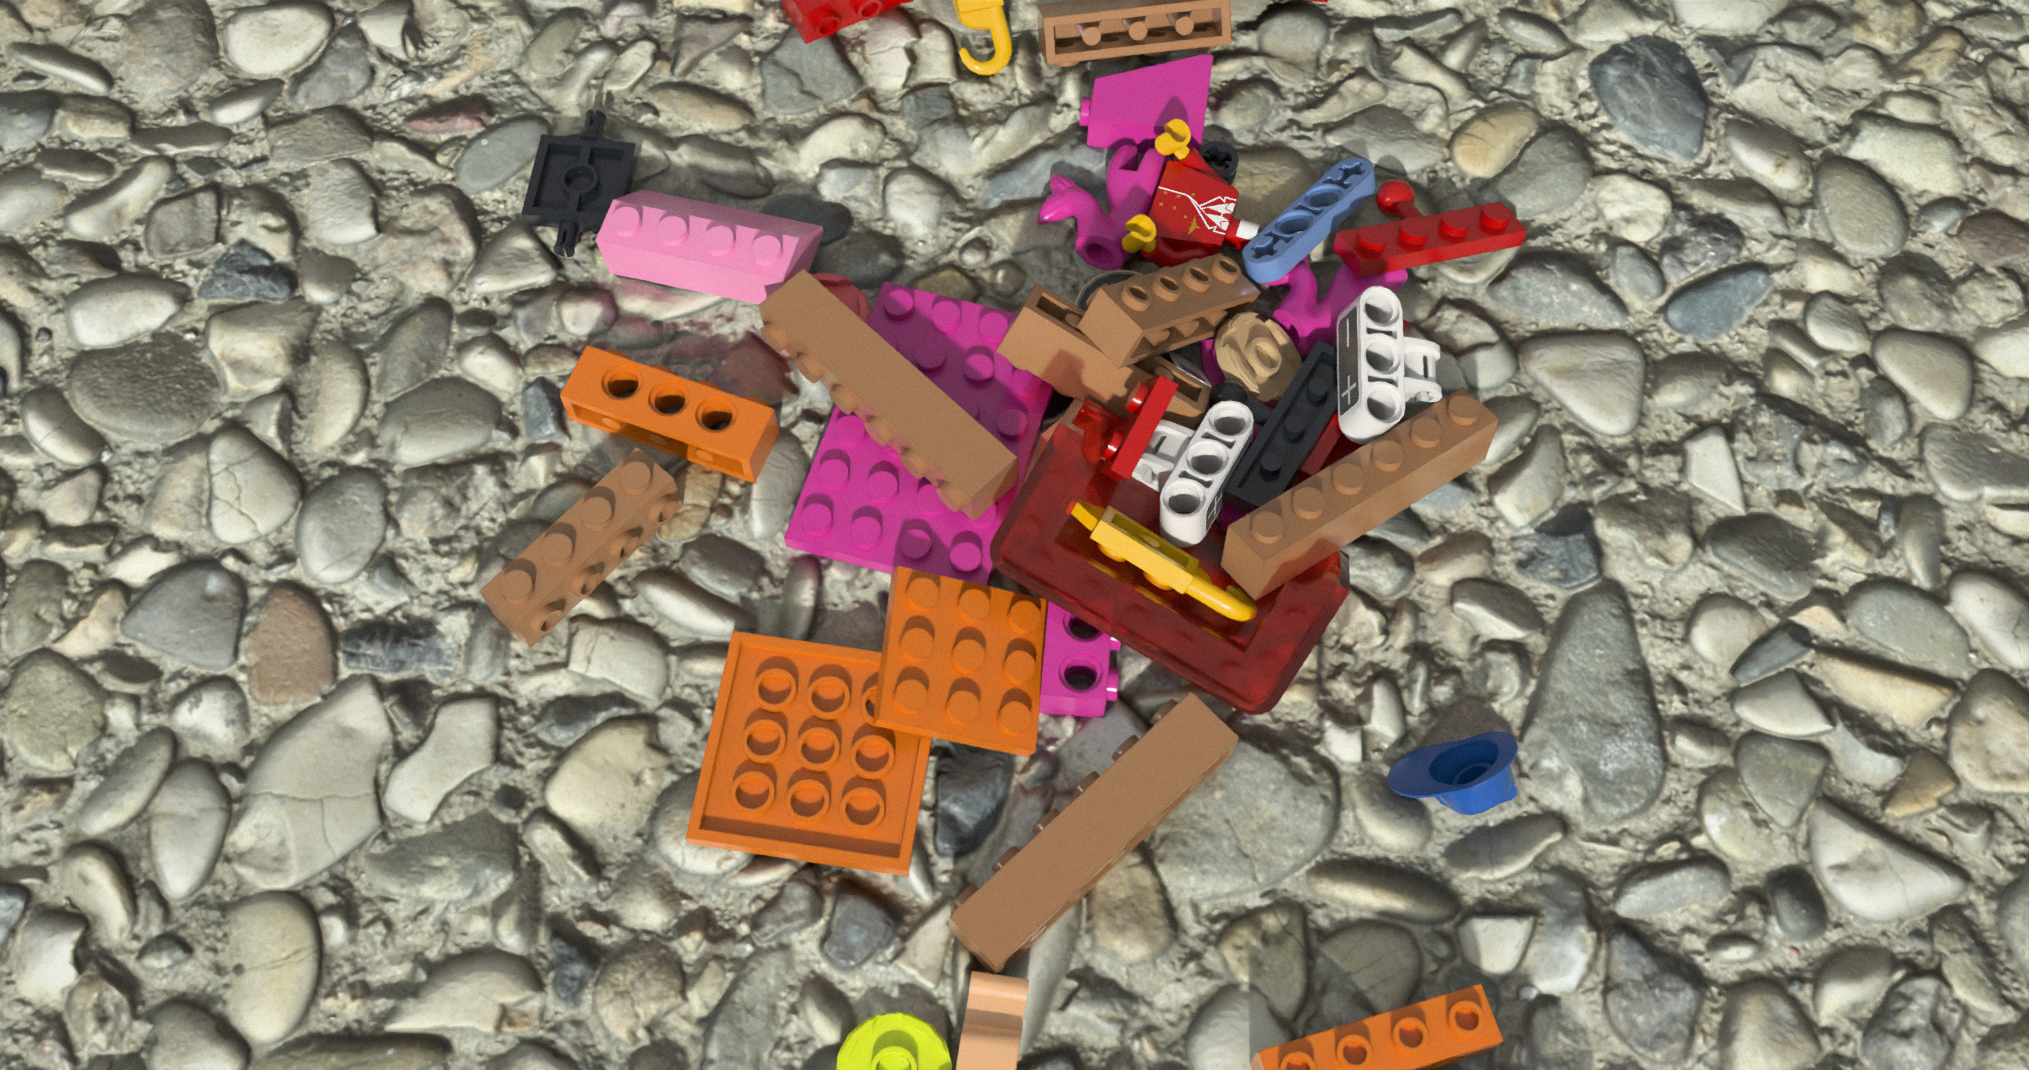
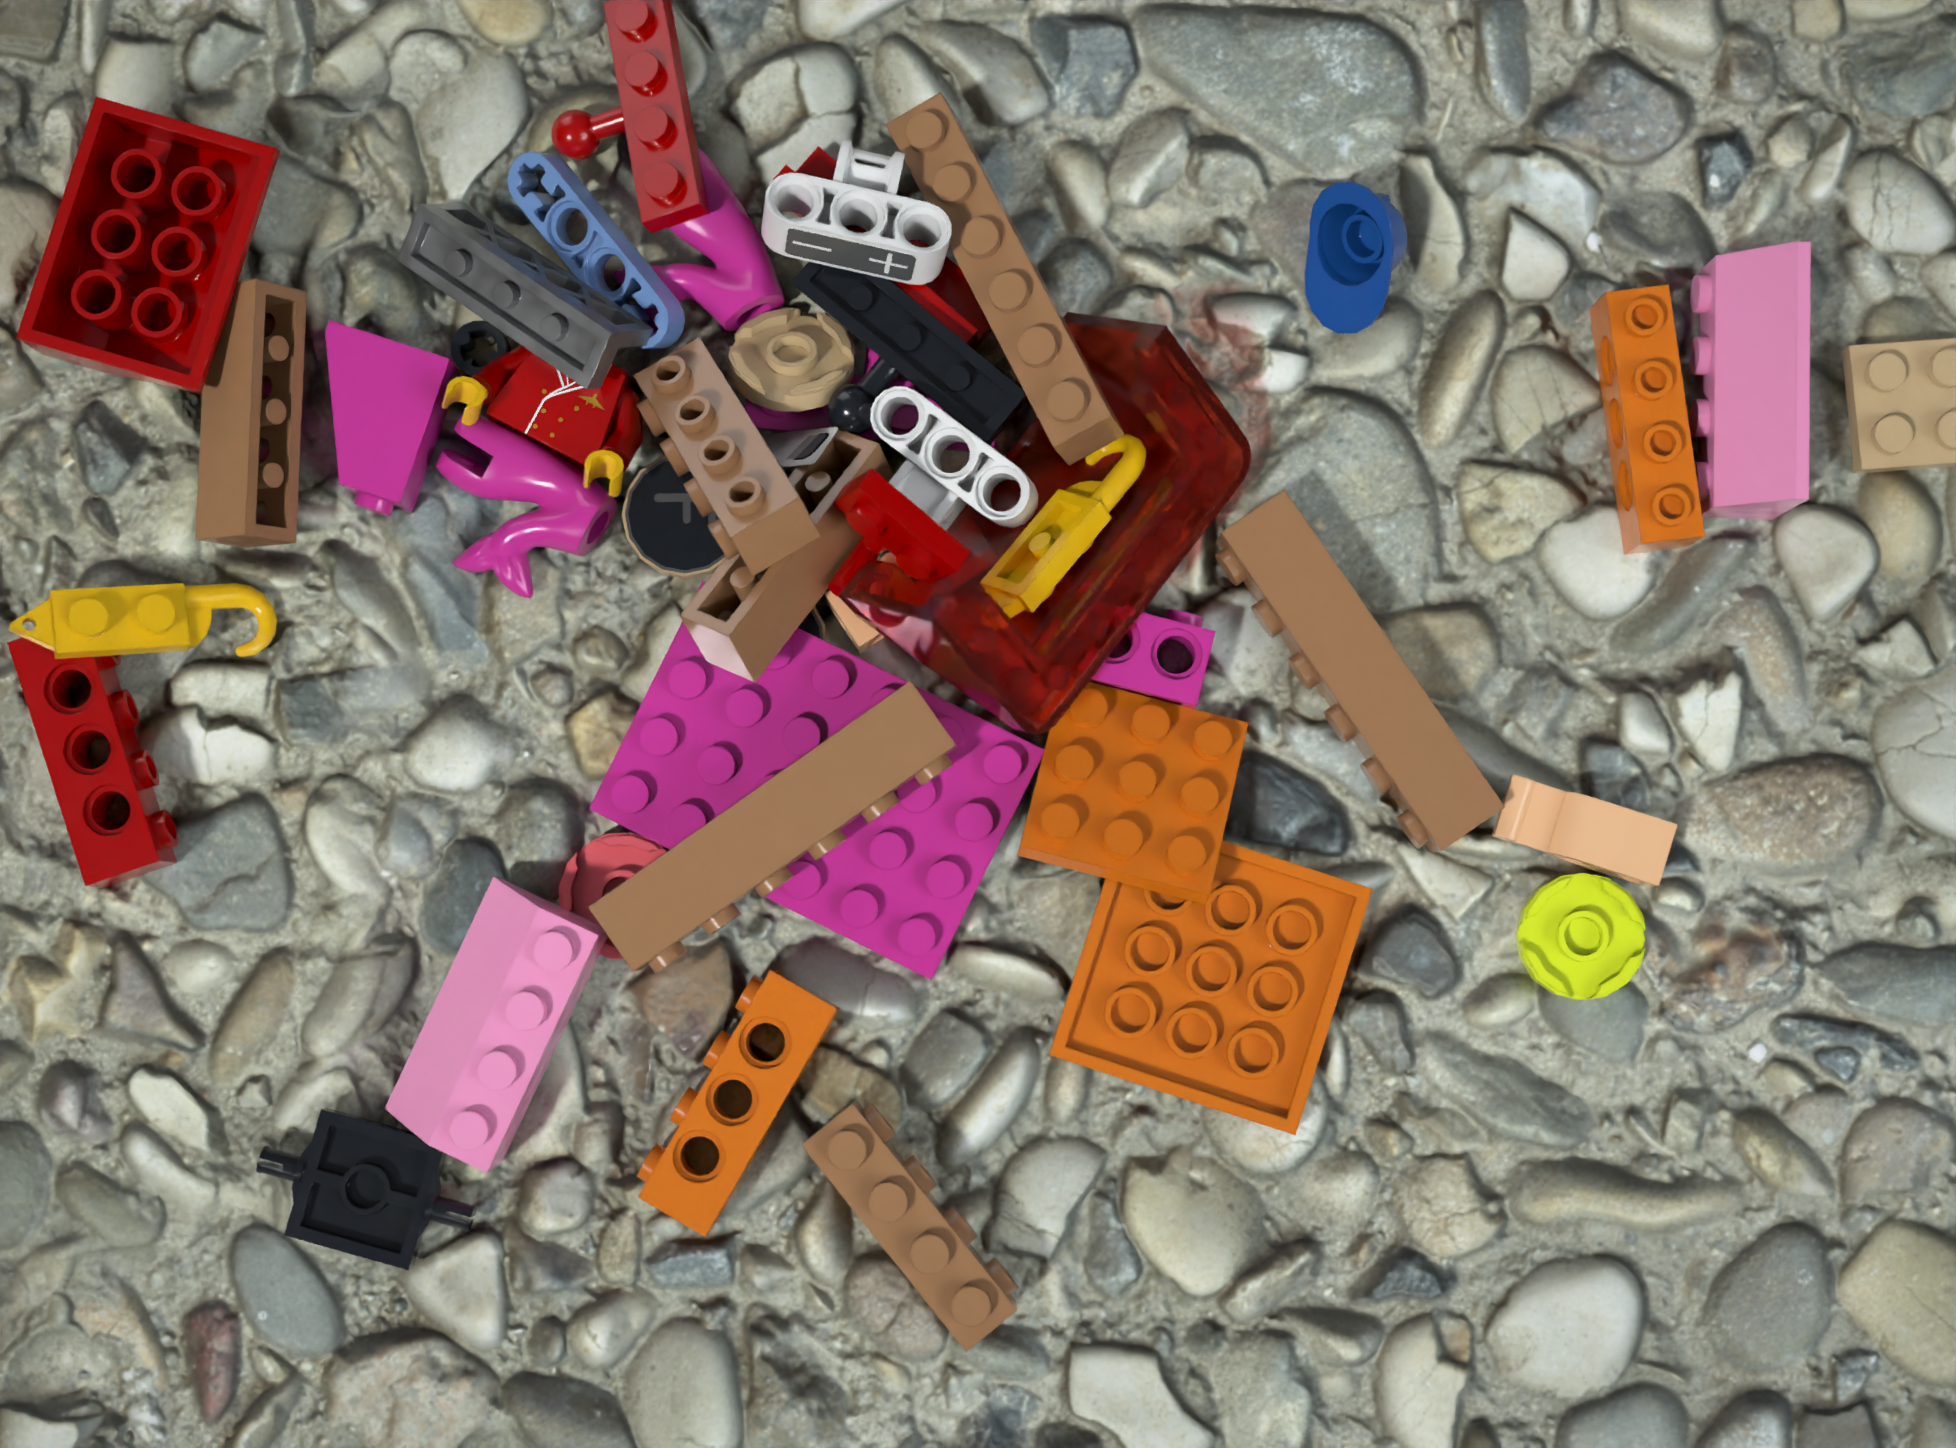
camera: 80 degrees left, 20 degrees up
none -> flat silver fence [397,203,653,389]

